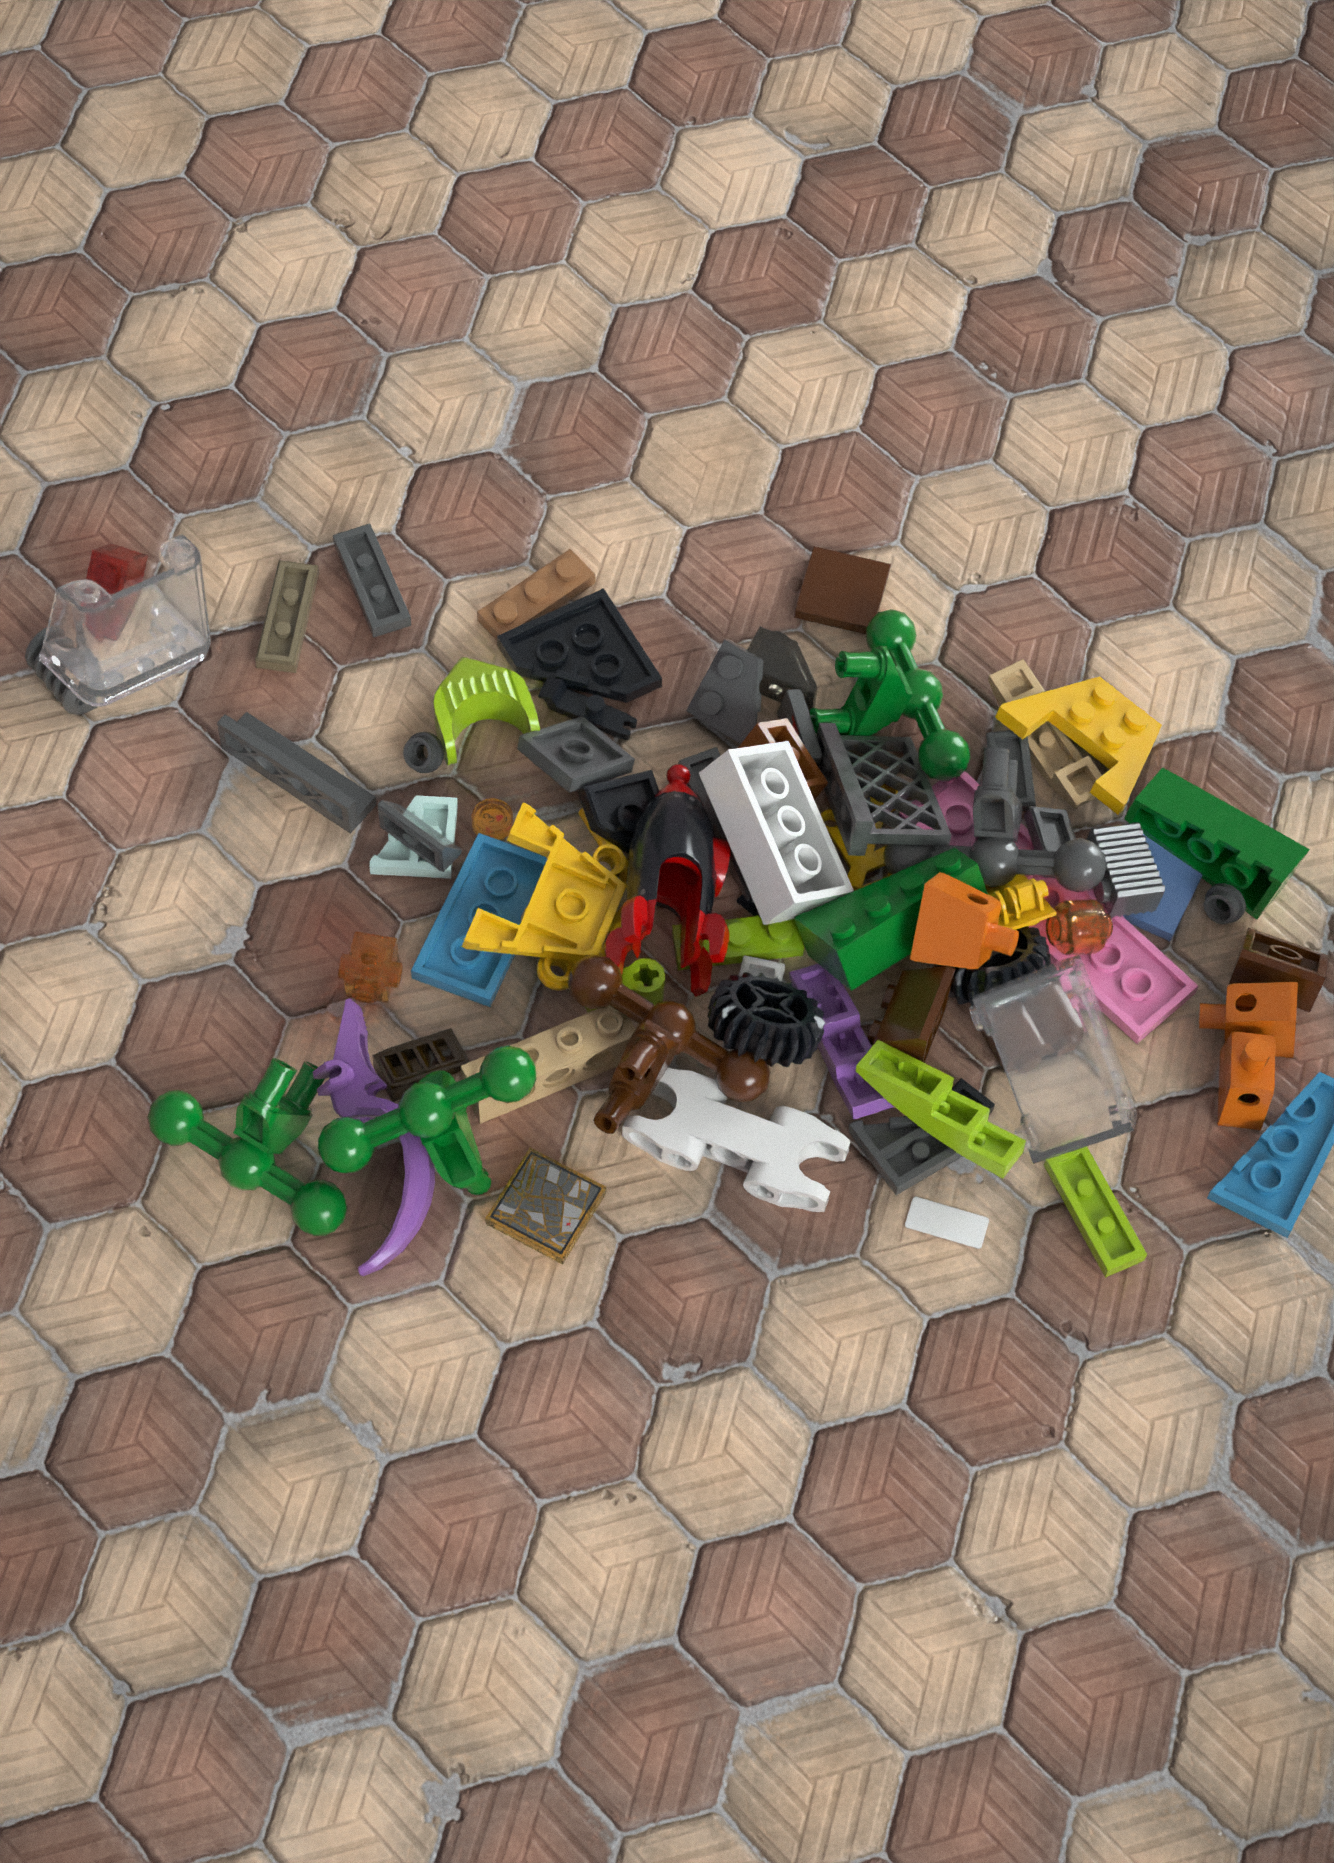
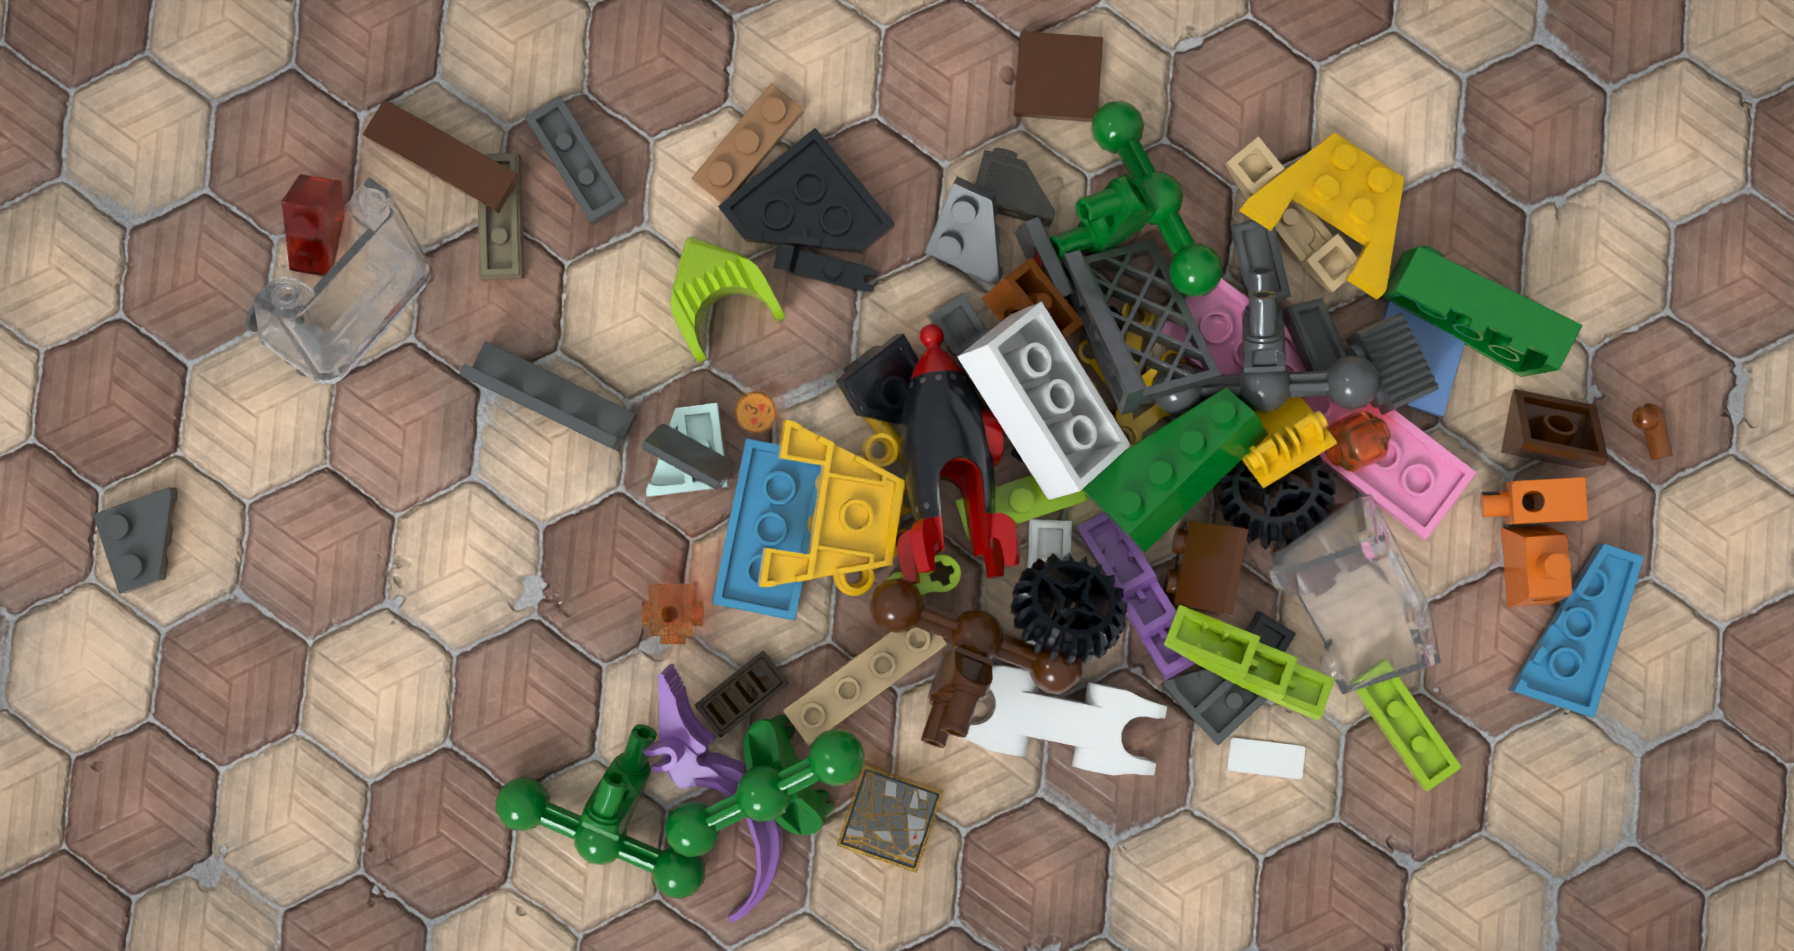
camera: 10 degrees left, 25 degrees up
dark grey plate [403,732,444,773] -> none
dark grey plate [517,716,635,793] -> none
orange torso [910,872,1019,969] -> none
dark grey plate [1204,883,1246,924] -> none
none -> reddish brown slope [362,100,520,213]

